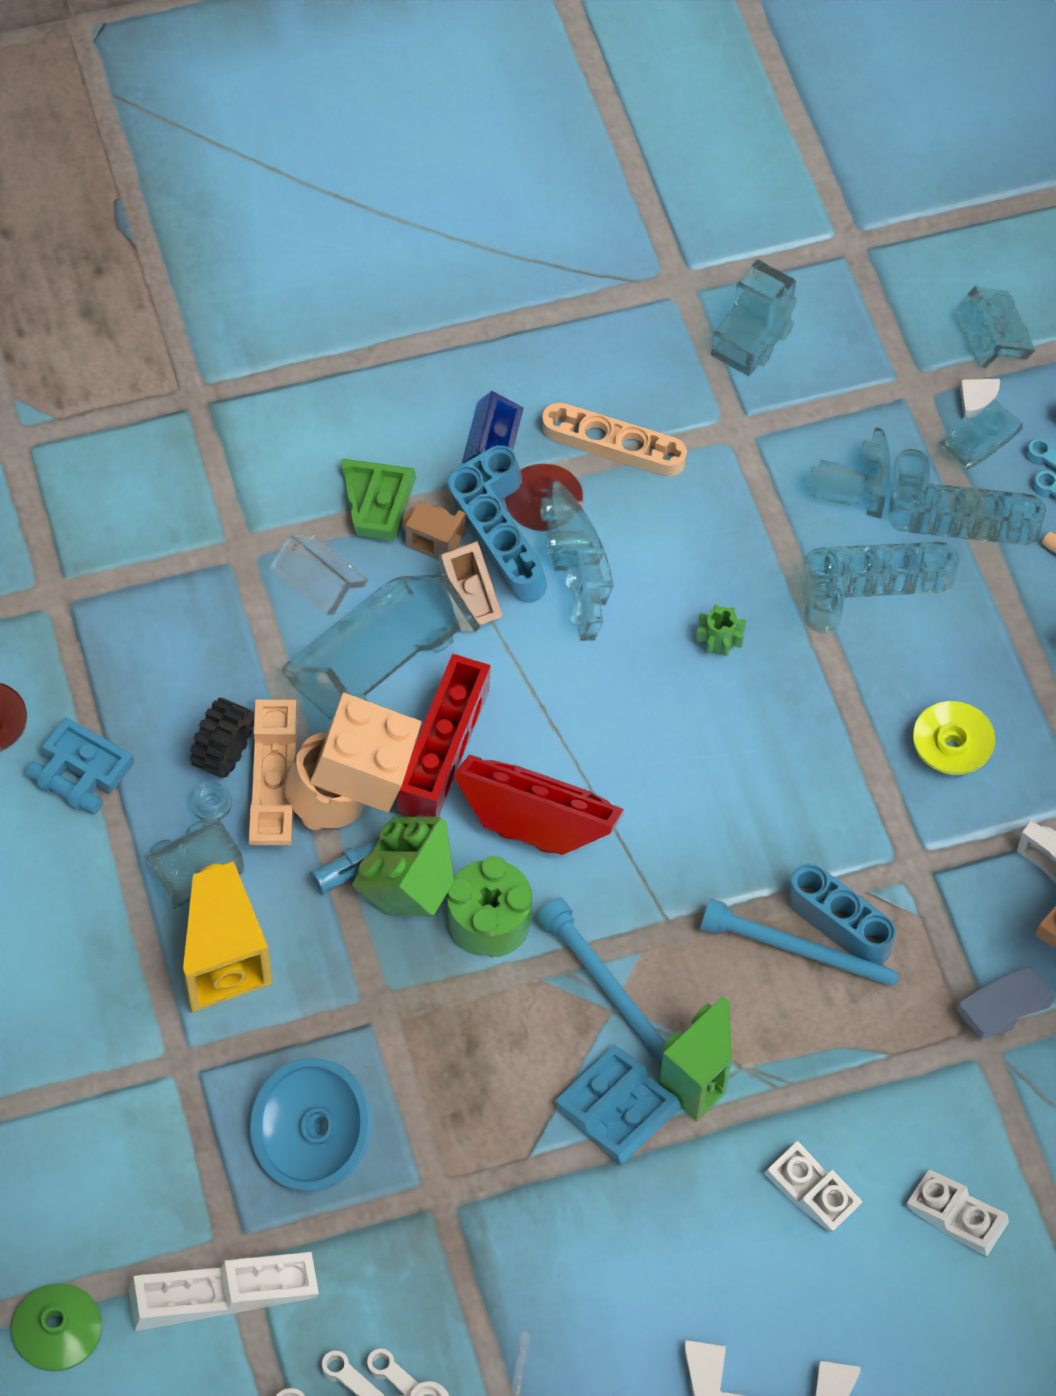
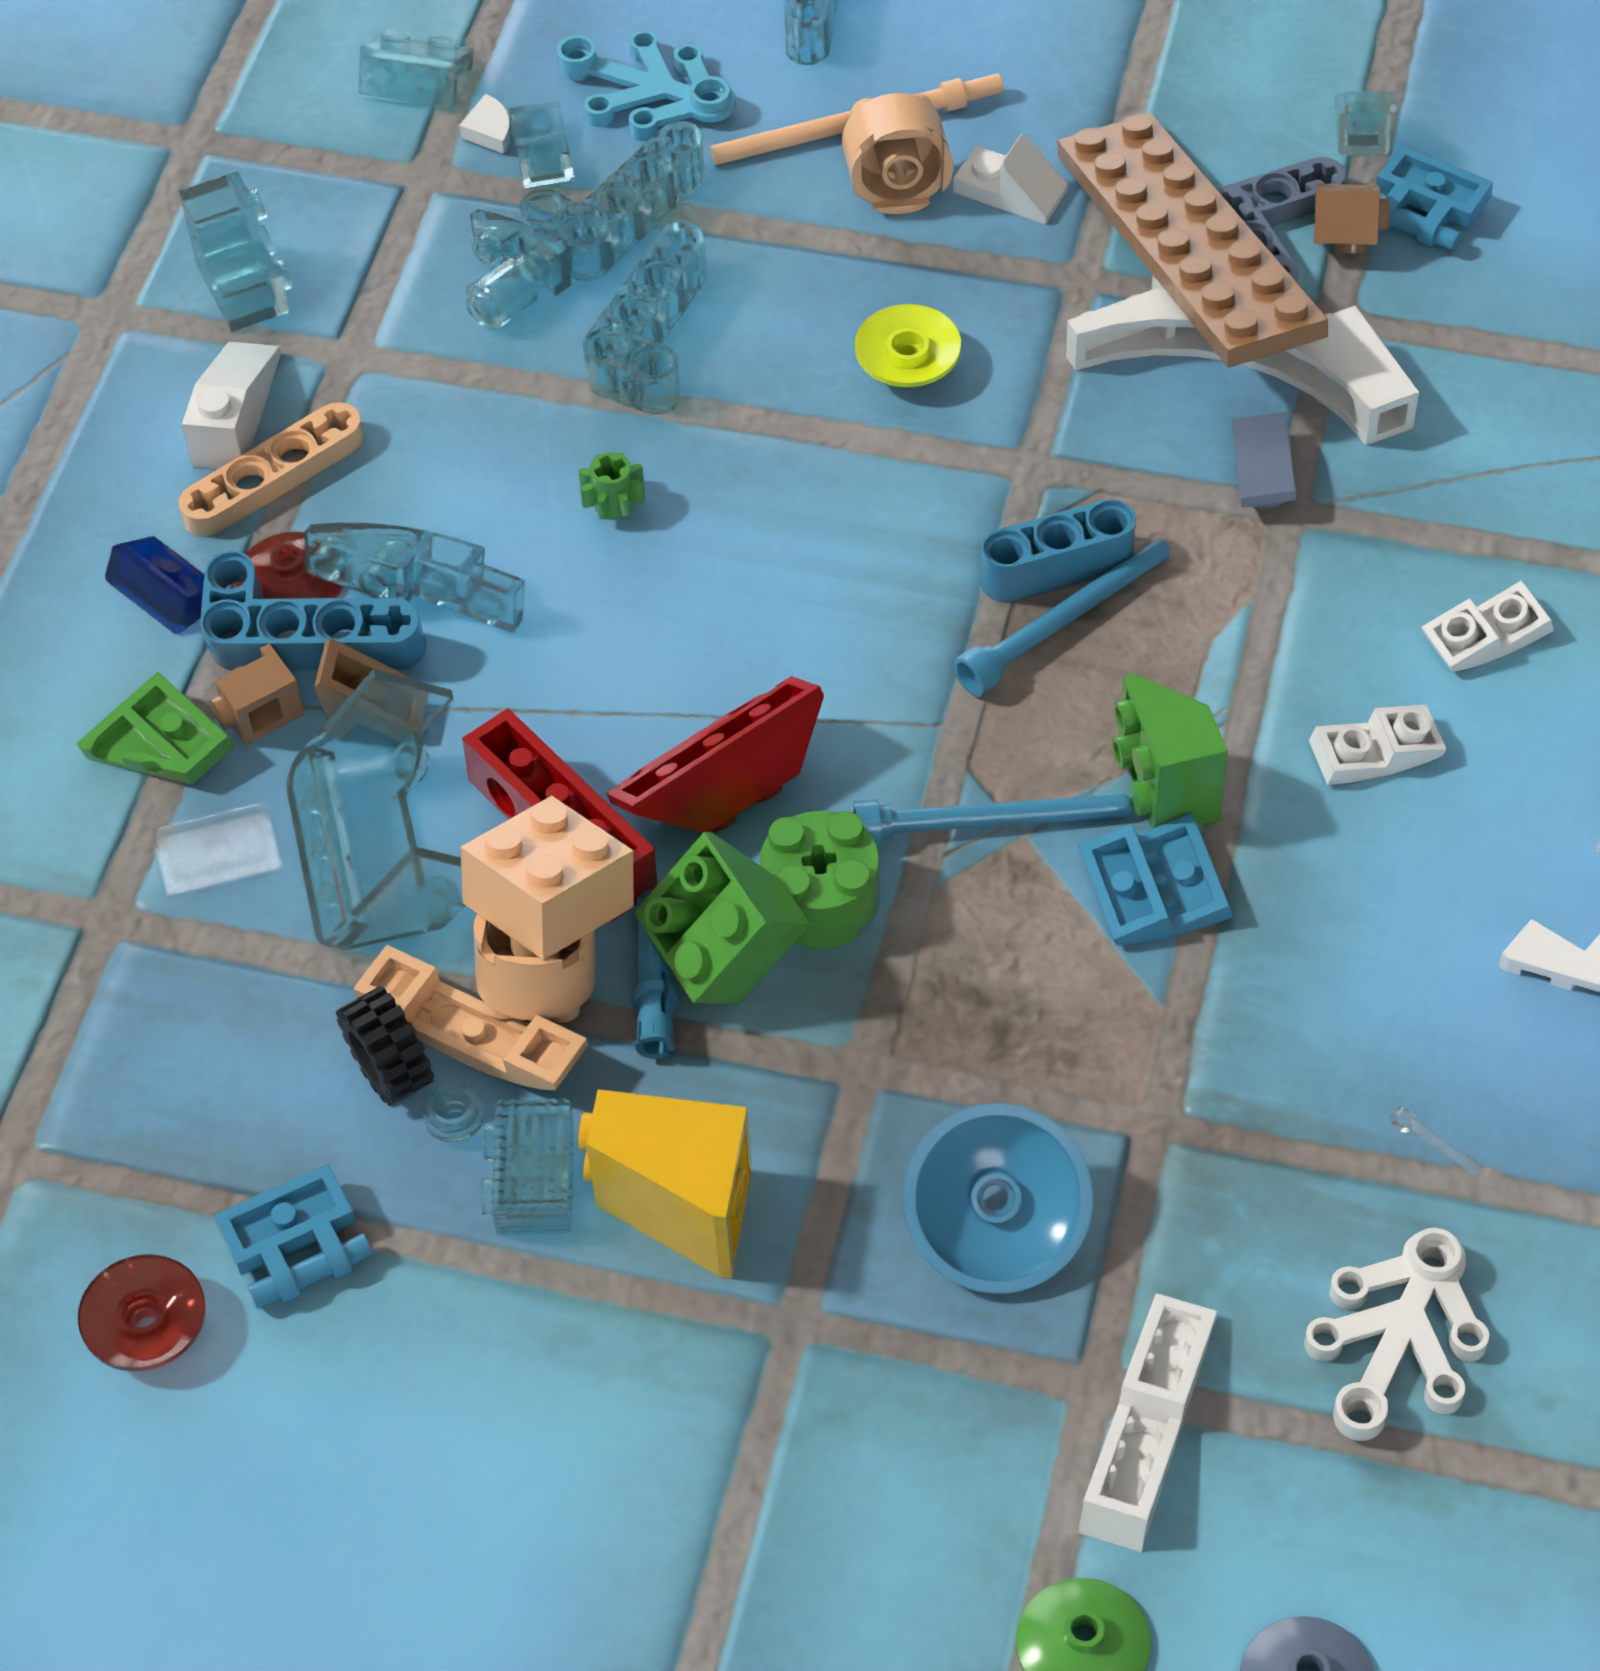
camera: 55 degrees left, 5 degrees down
none -> white slope [182,341,281,469]

